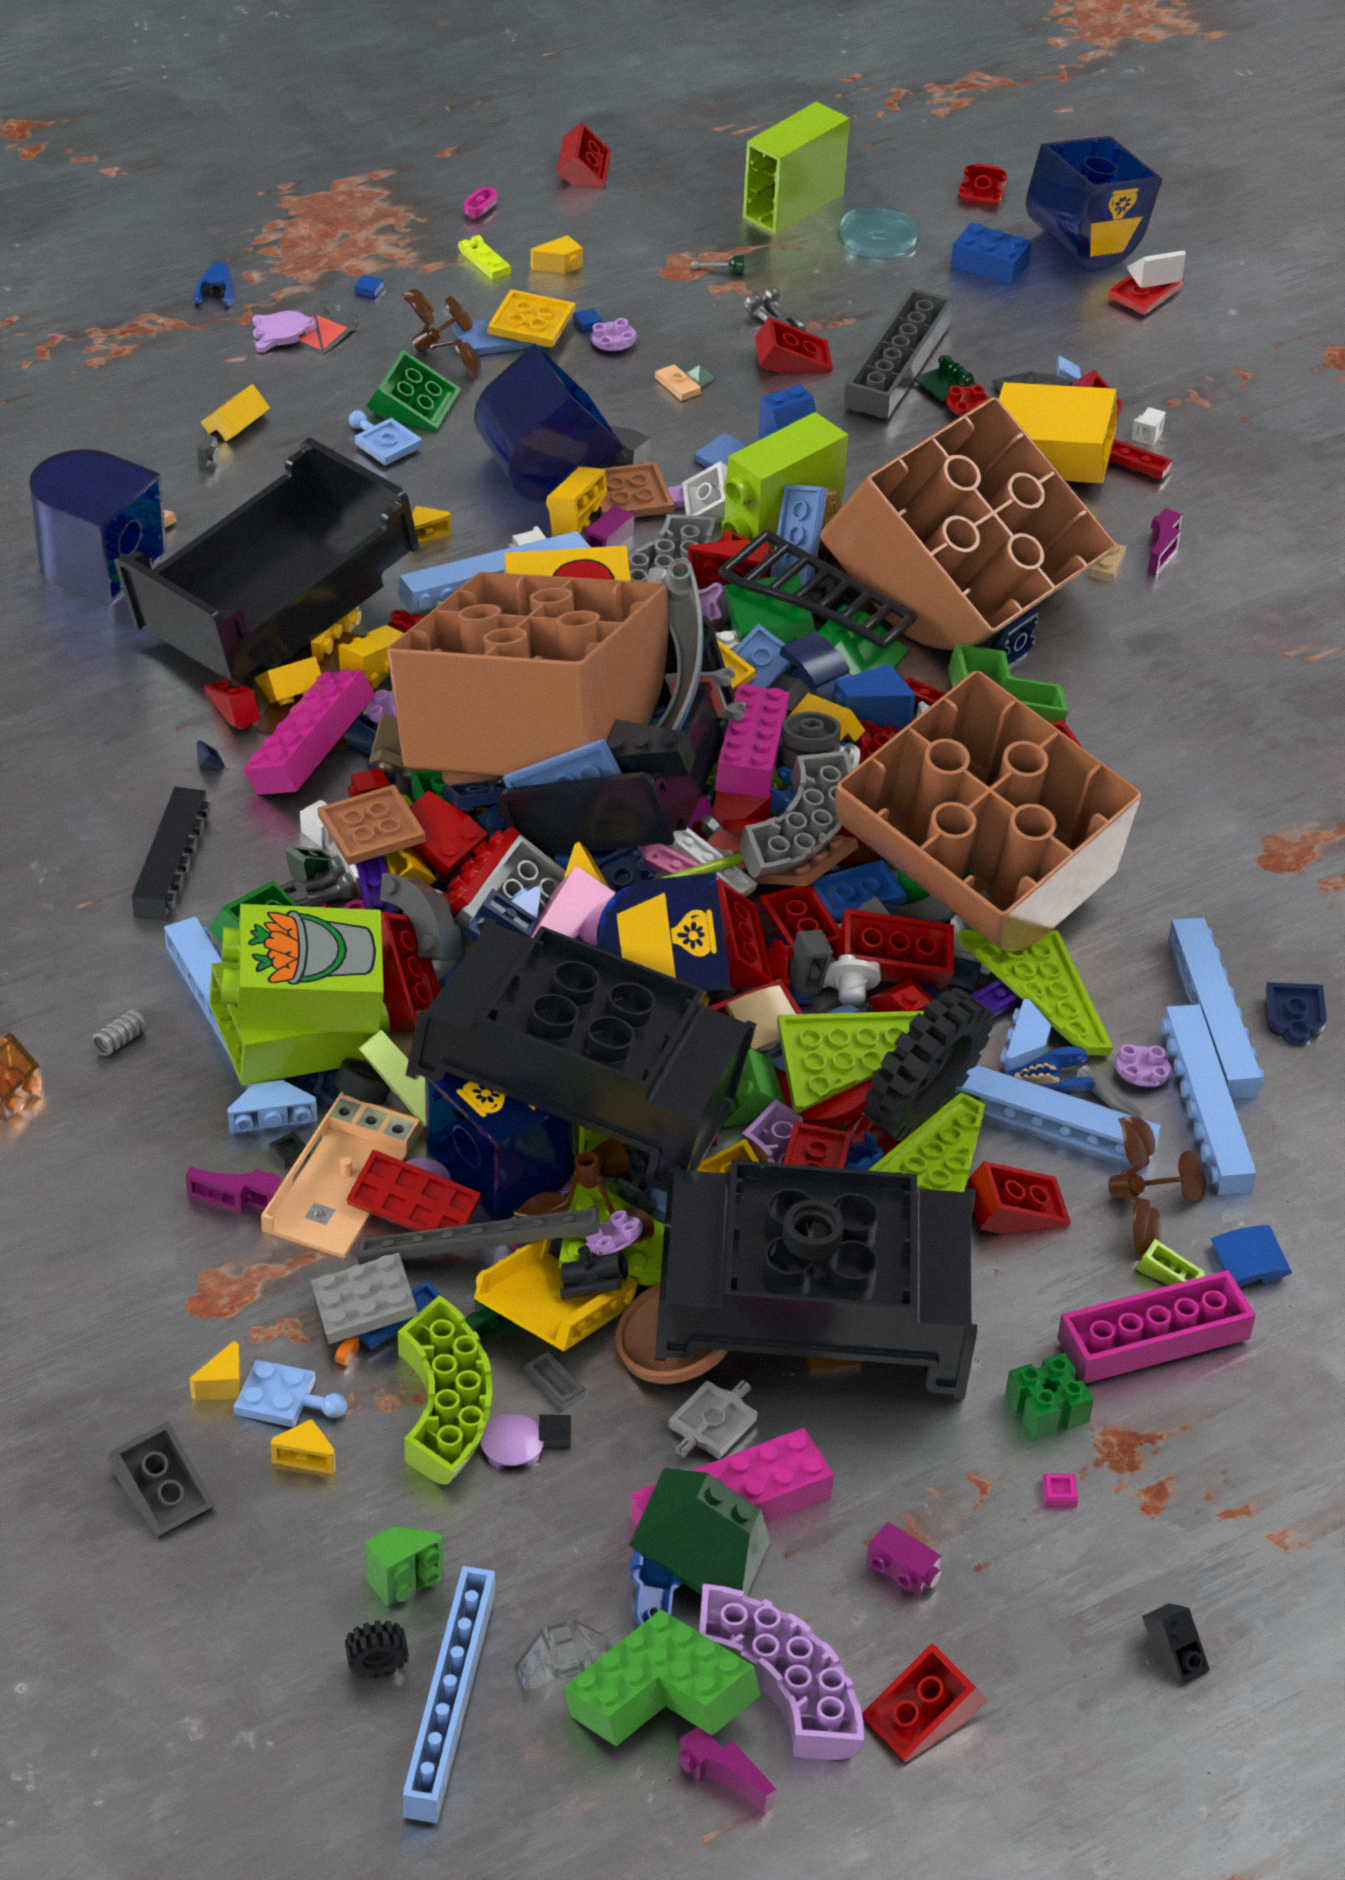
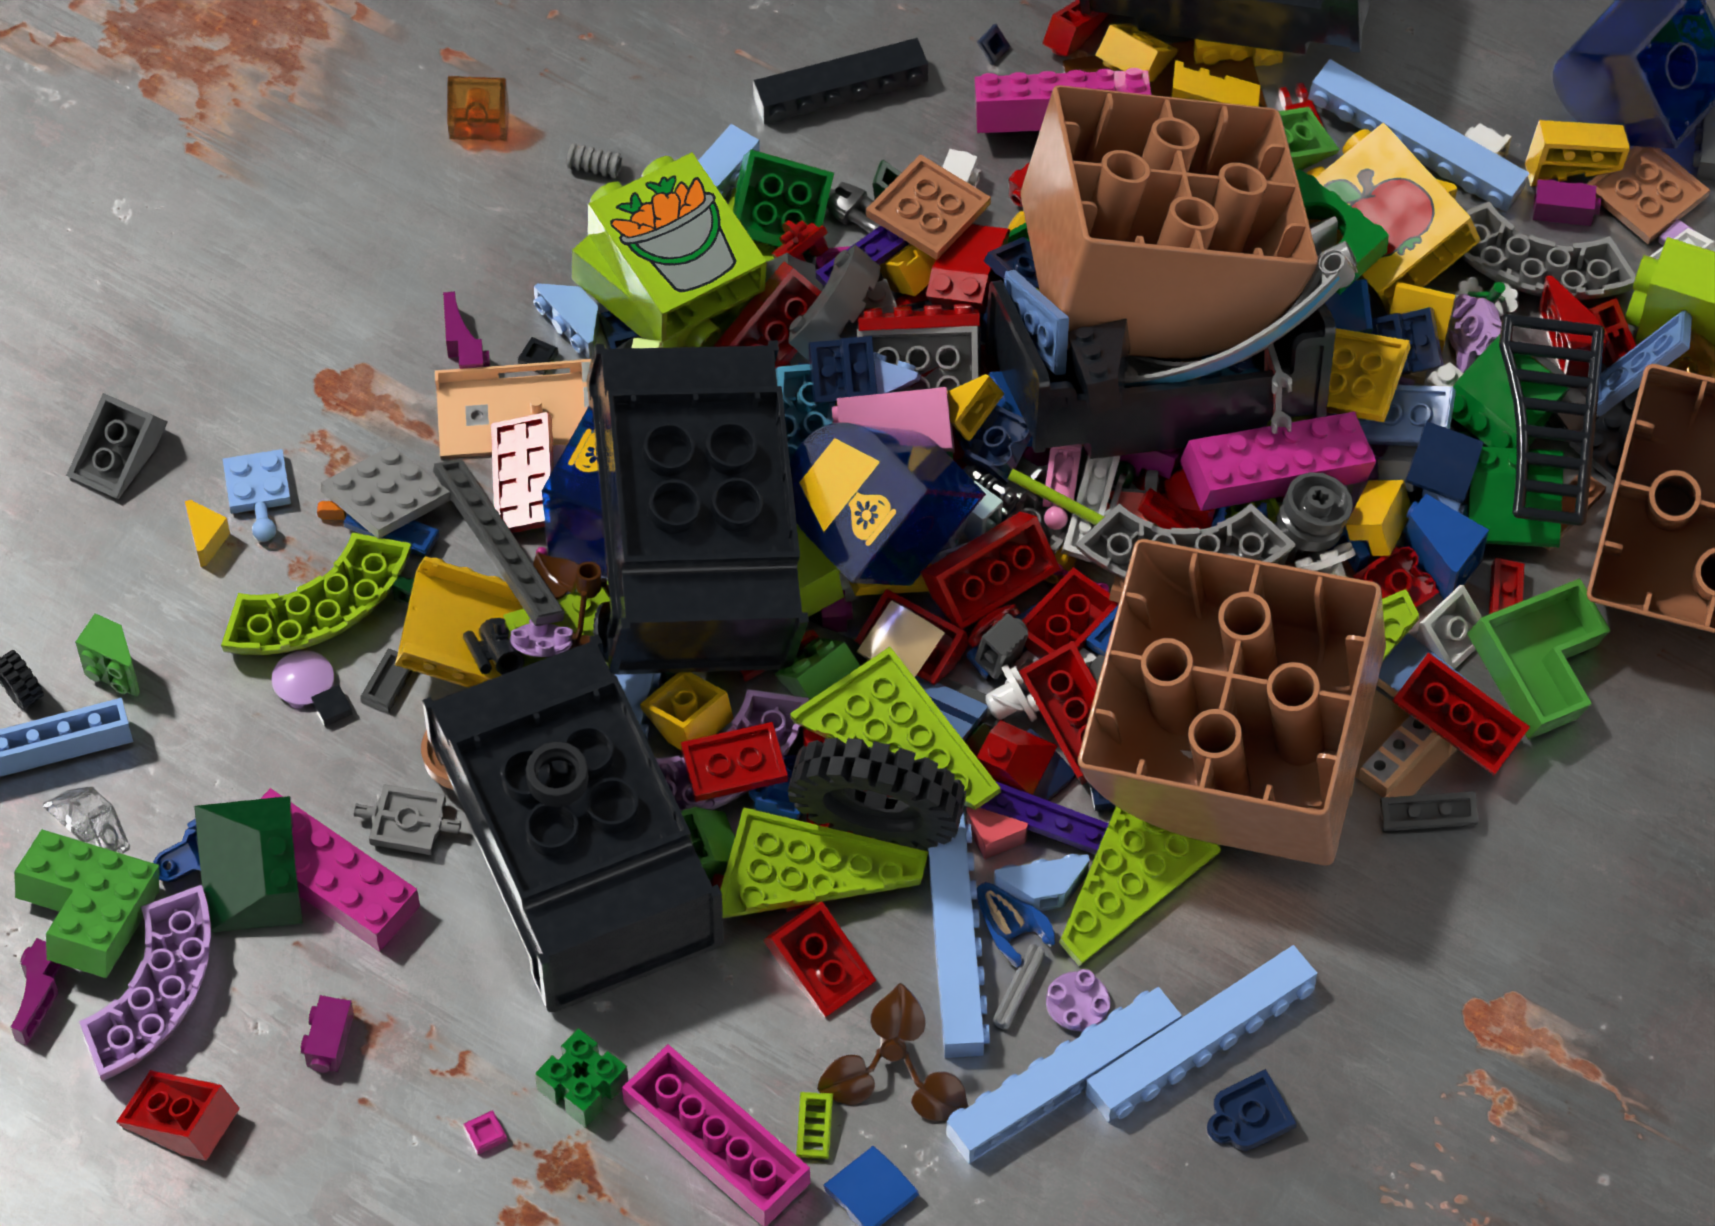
camera: 65 degrees right, 15 degrees up
yellow slope [189,1341,241,1401] -> none
yellow slope [412,506,452,545] -> none
dark blue slope [989,609,1038,668] -> none

